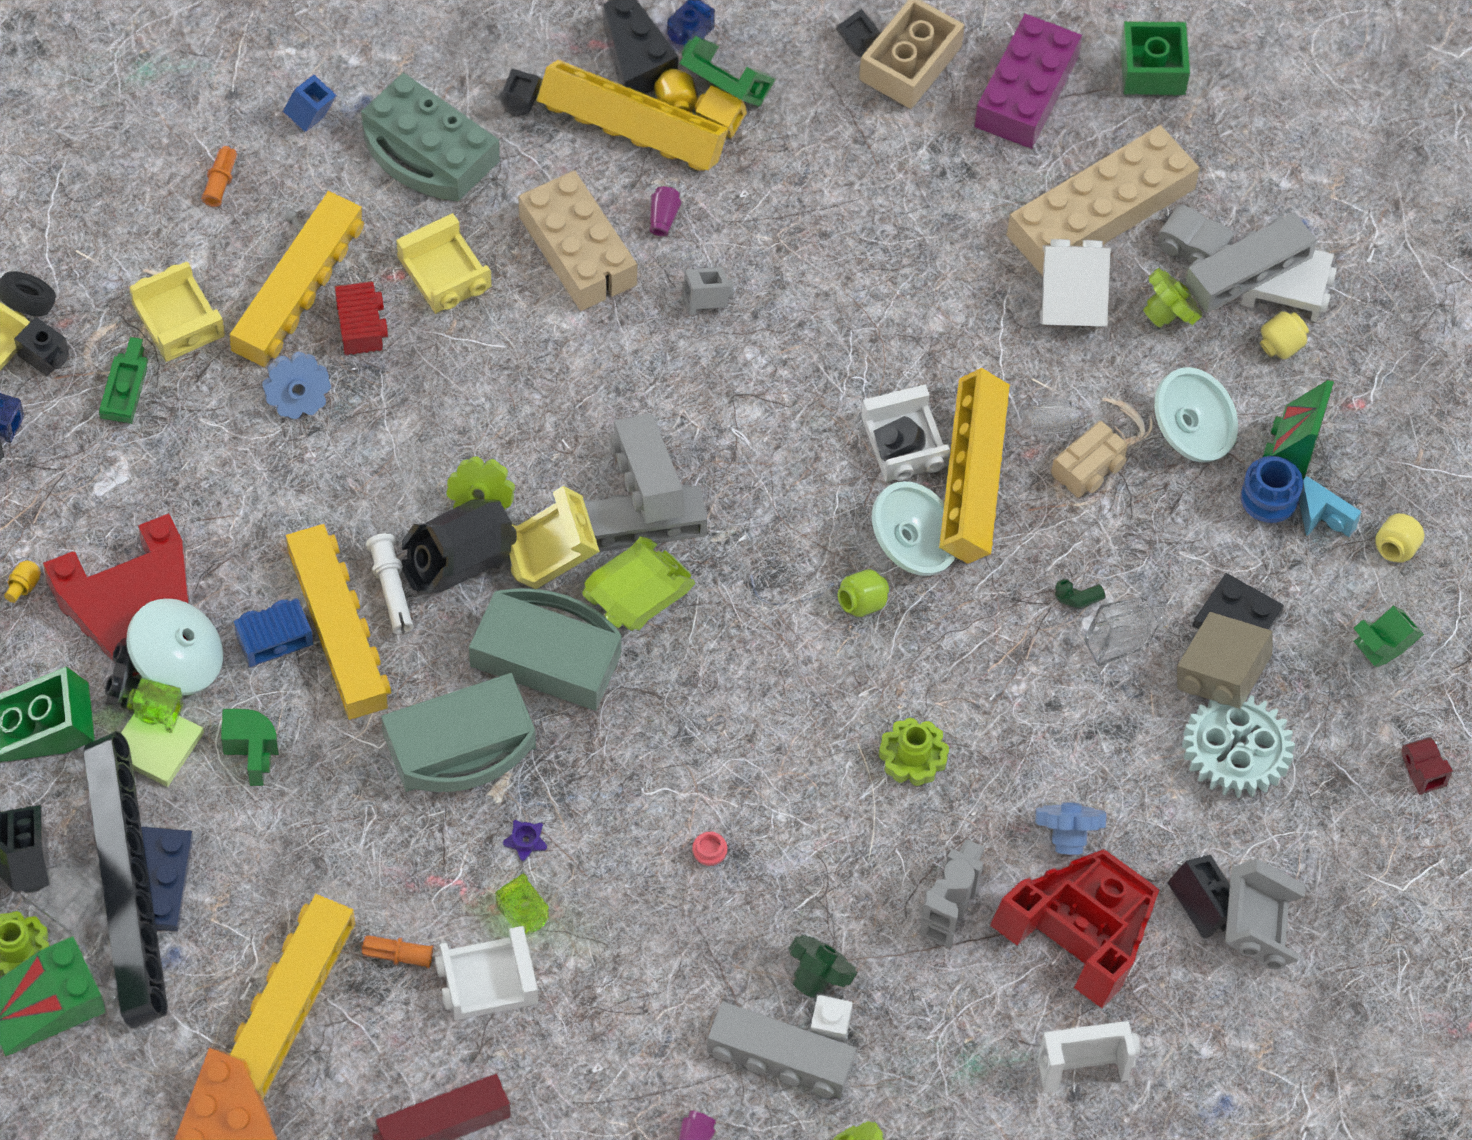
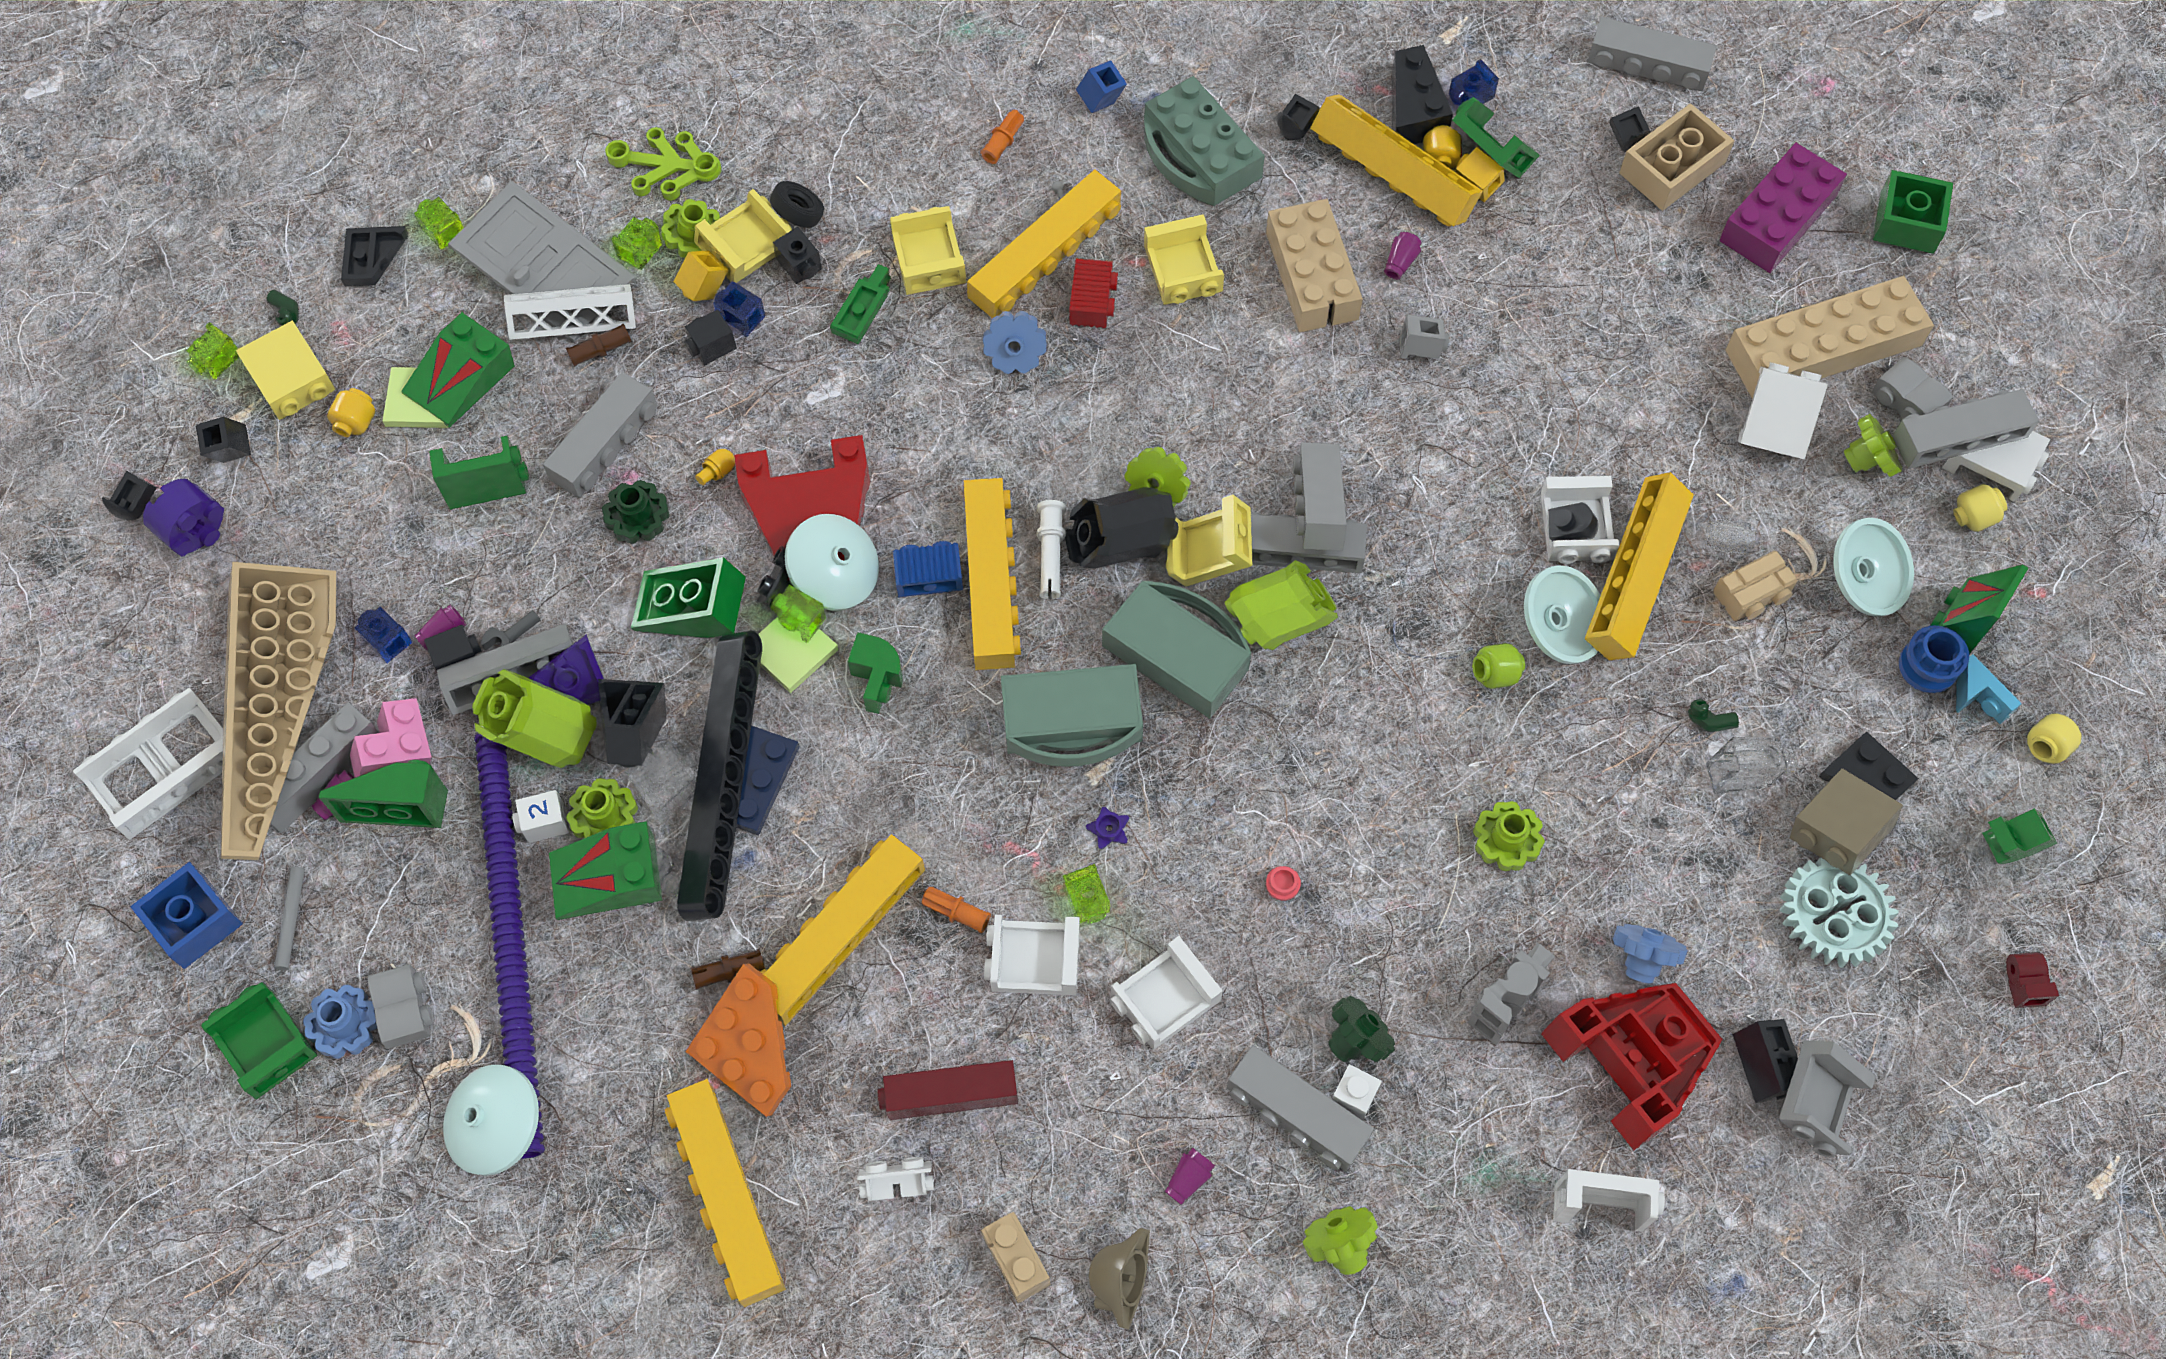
camera: 20 degrees right, 5 degrees up
none -> reddish brown pin [691,948,765,990]
none -> white panel [1109,936,1223,1050]

